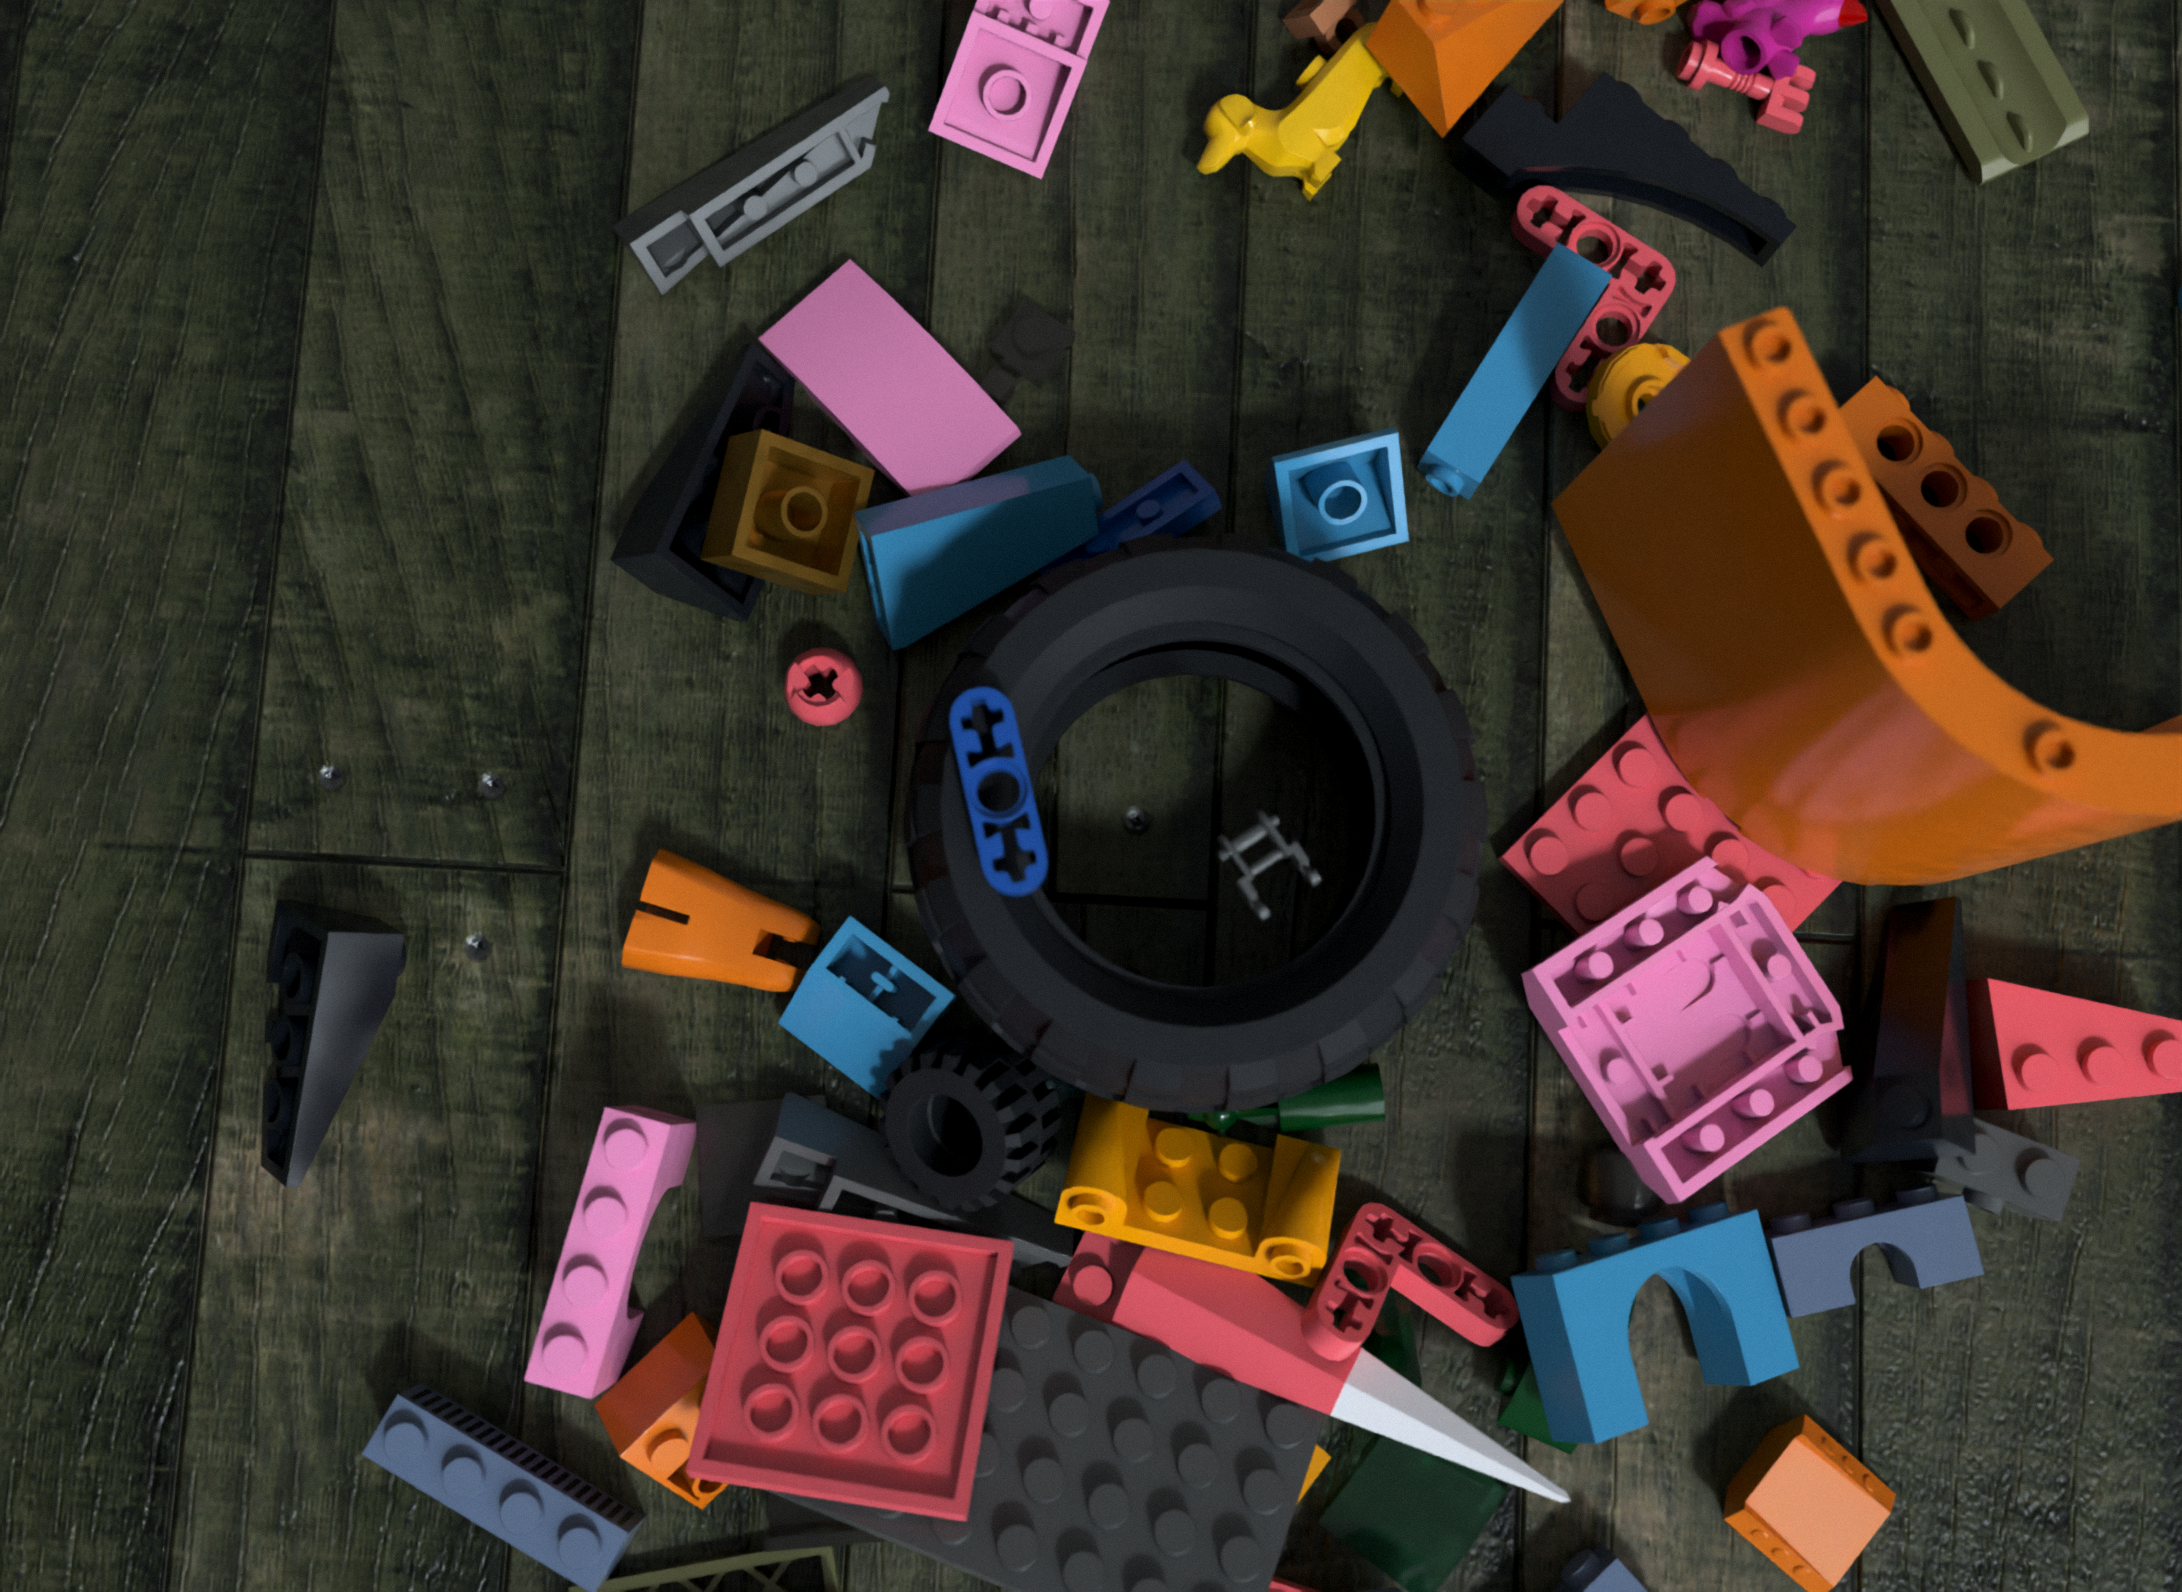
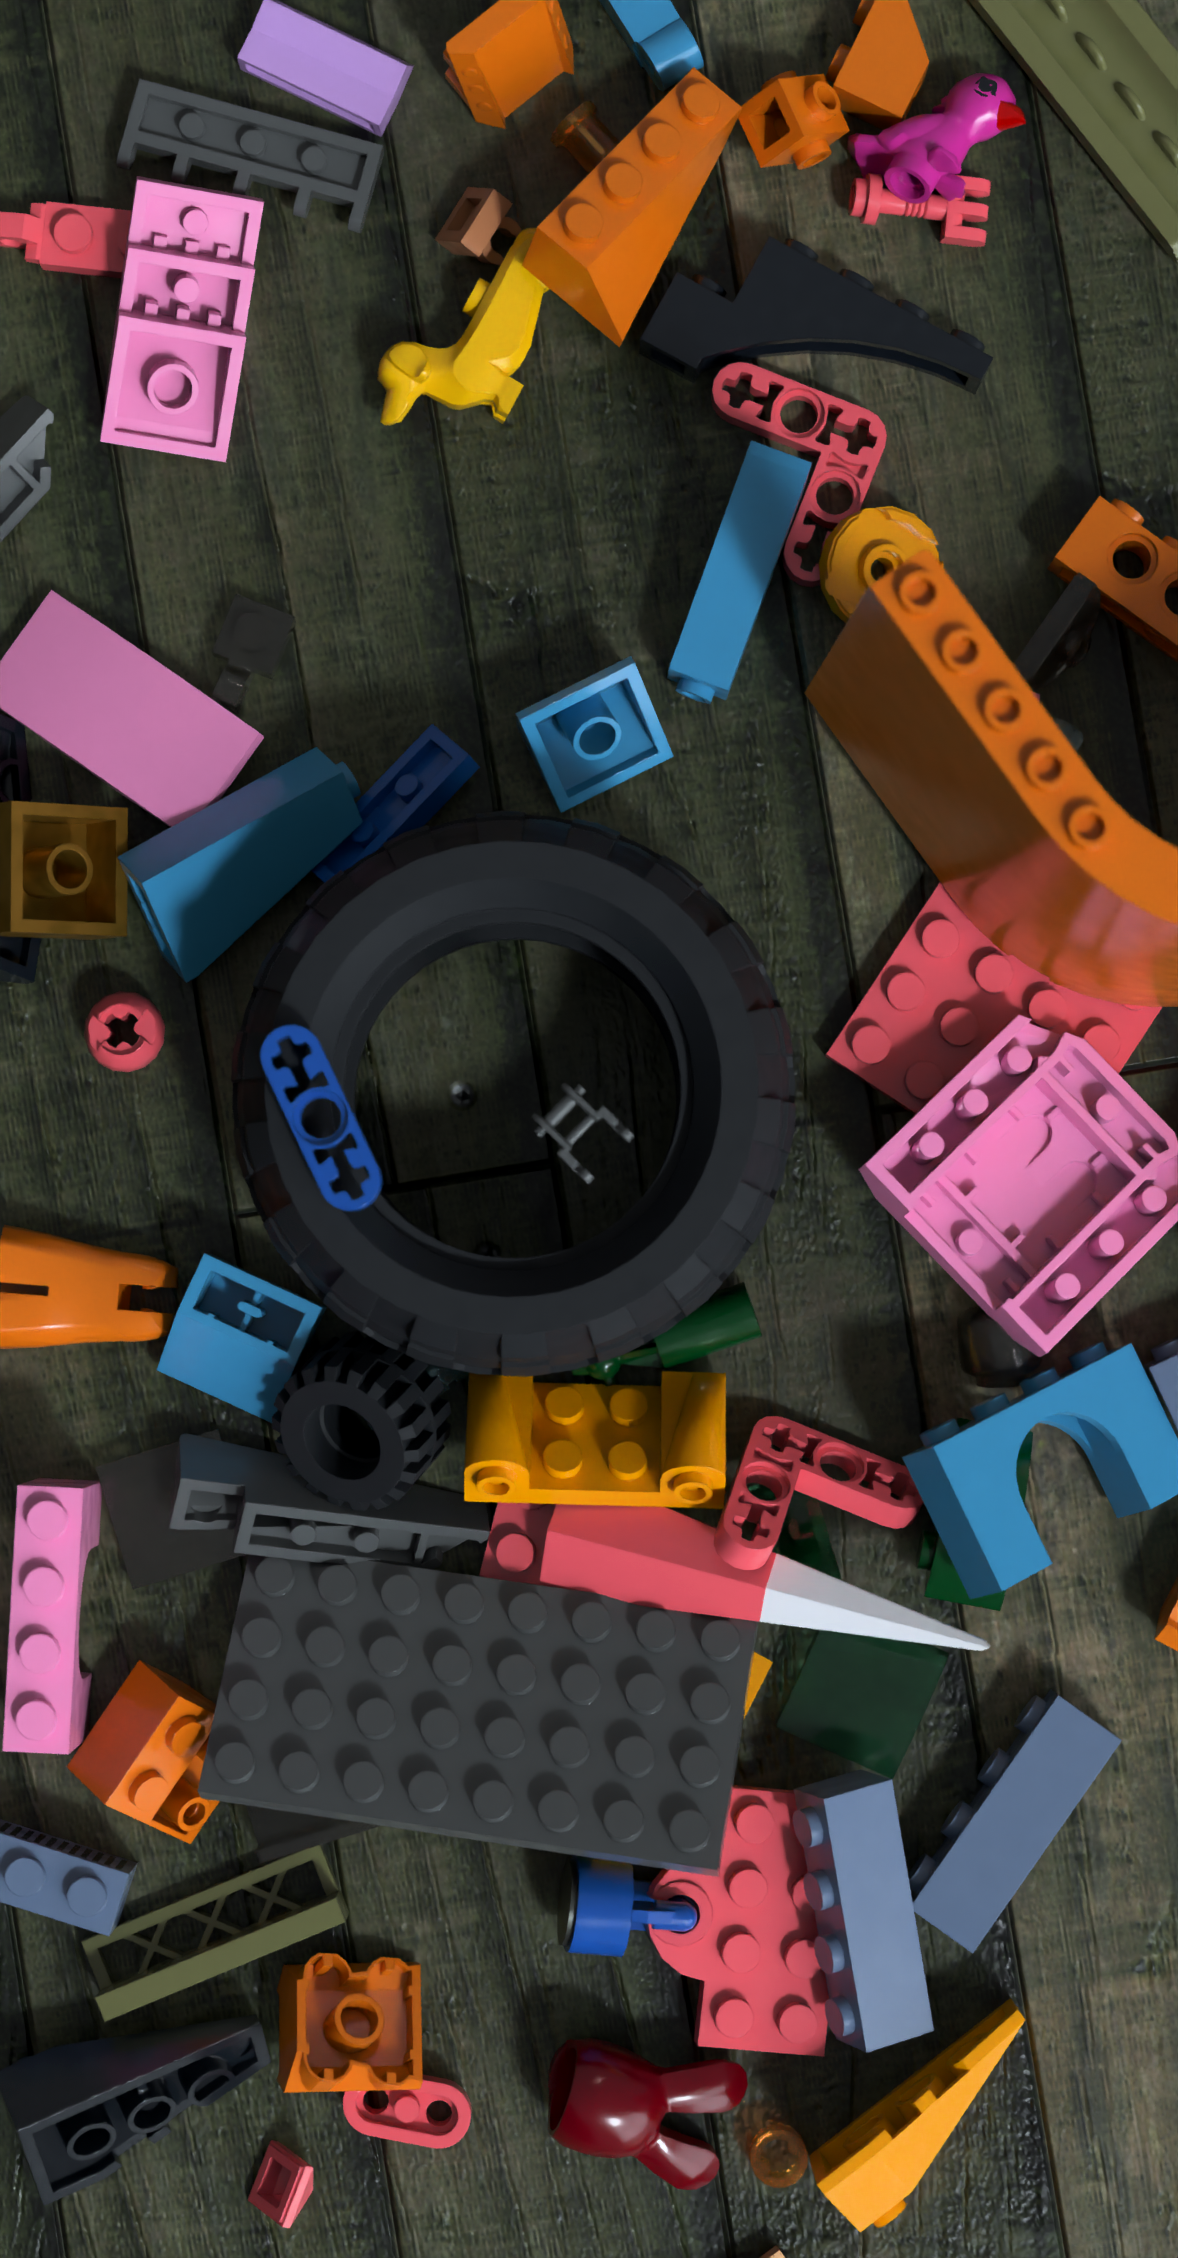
camera: 15 degrees left, 5 degrees up
coral plate [685,1201,1014,1522] -> none

